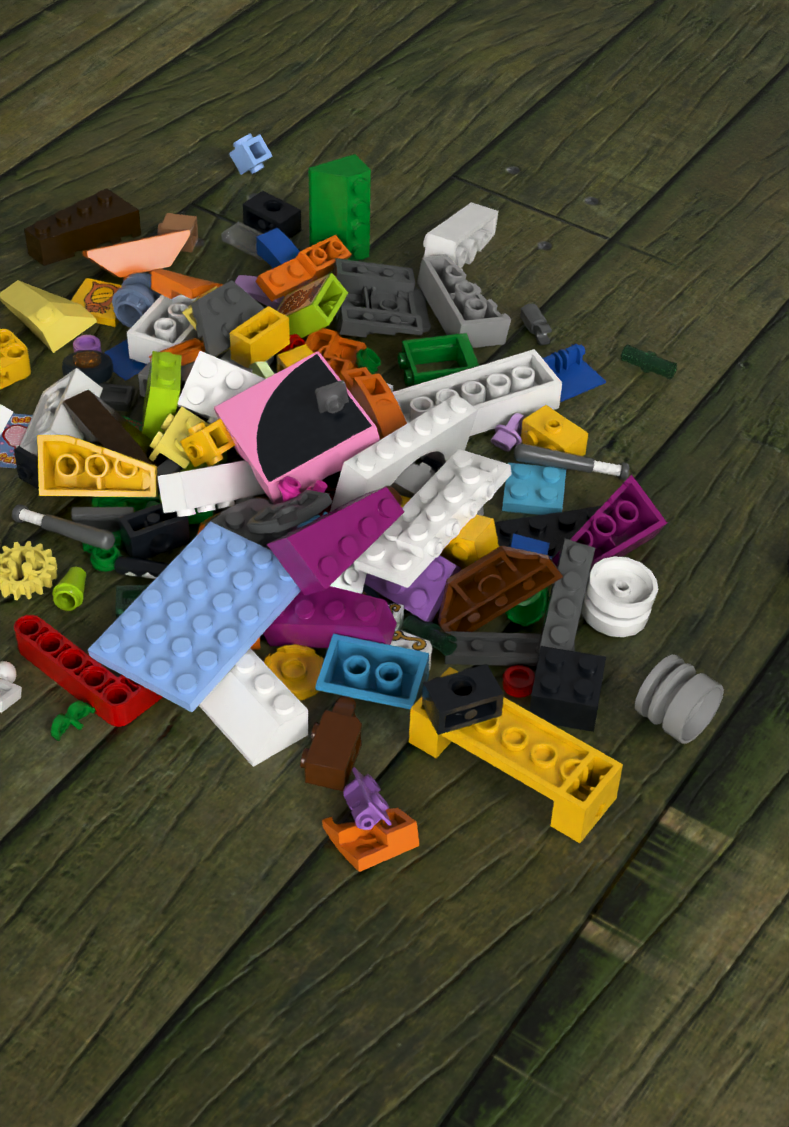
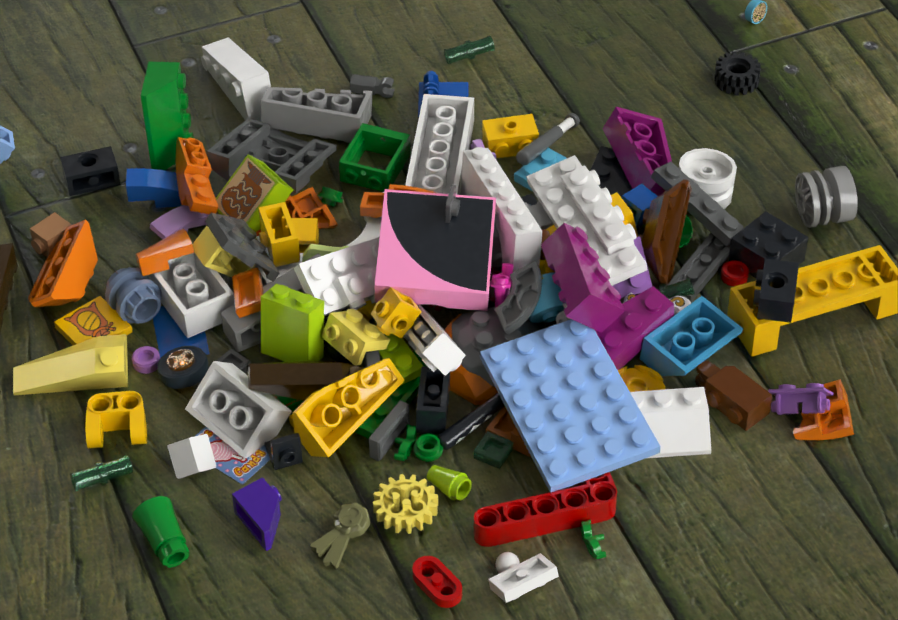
camera: 55 degrees left, 0 degrees up
dark grey piece [12,504,115,550] -> none
clear tile [222,222,263,260] -> none

